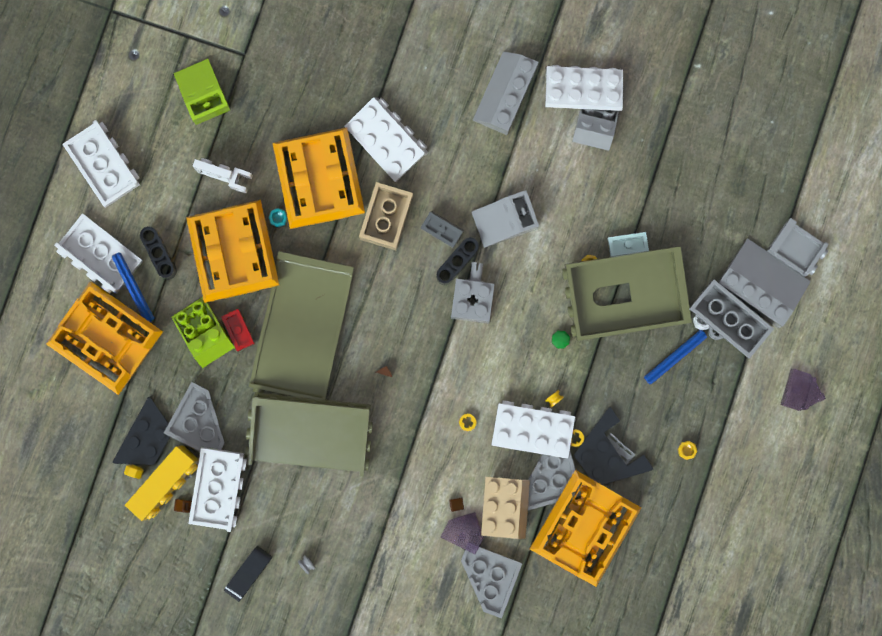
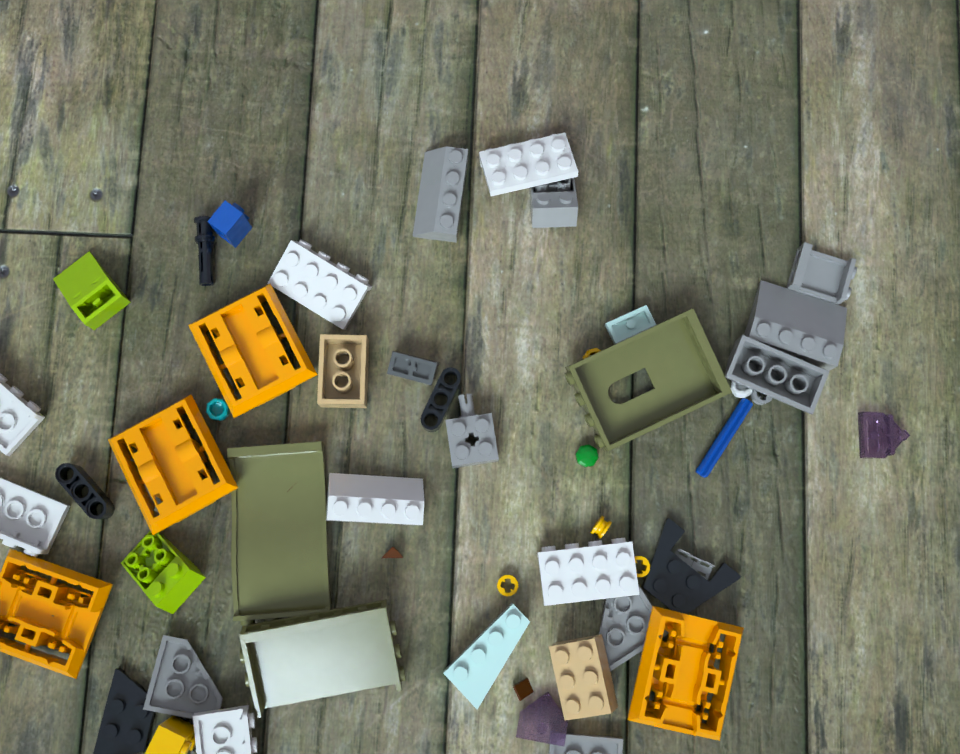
camera: 20 degrees left, 5 degrees down
blue axle [112,252,154,322] -> none
white plate [193,158,253,193] -> none
red plate [221,309,255,352] -> none
light grey slope [471,190,539,248] -> none
yellow tile [677,441,697,460] -> none
none -> black pin [194,216,215,286]
none -> blue brick [208,200,252,248]
none -> white slope [326,473,424,525]
none -> light aqua wedge [443,603,530,709]

